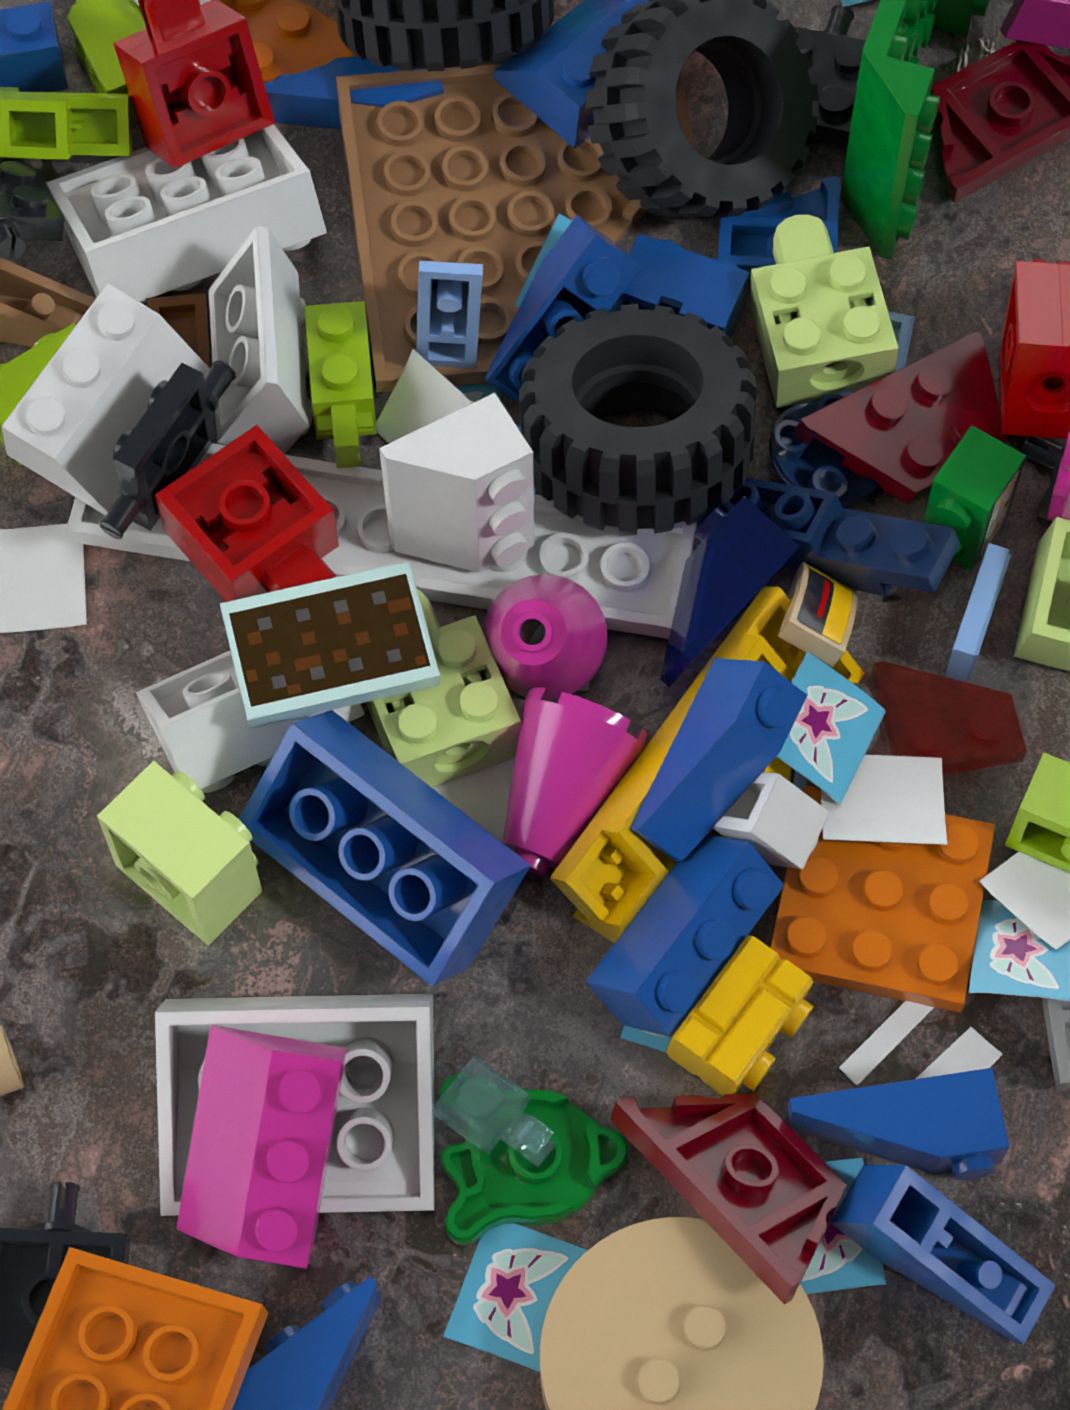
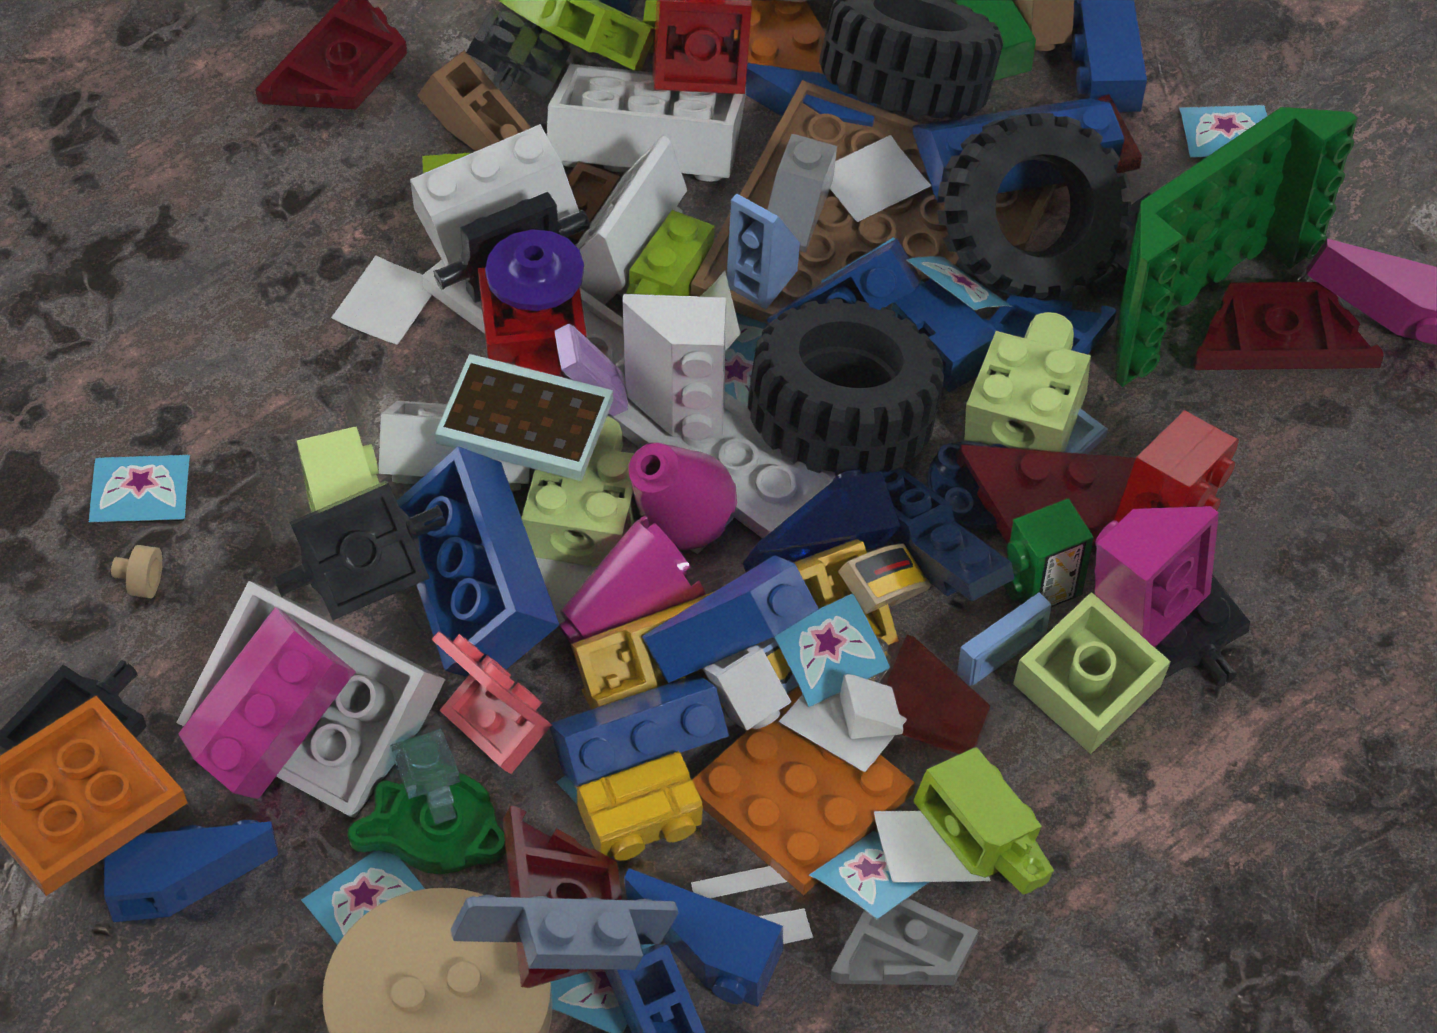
camera: 30 degrees right, 10 degrees down
none -> black plate [272,480,447,620]
none -> coral bracket [432,631,552,774]
none -> sand blue bracket [450,895,679,970]
none -> dark purple piece [485,229,584,311]
none -> lavender tile [555,324,628,417]
none -> light grey slope [767,134,837,253]
none -> white sticker [830,135,932,222]
none -> white slope [839,674,903,739]
none -> medium azure sticker [906,256,1012,310]

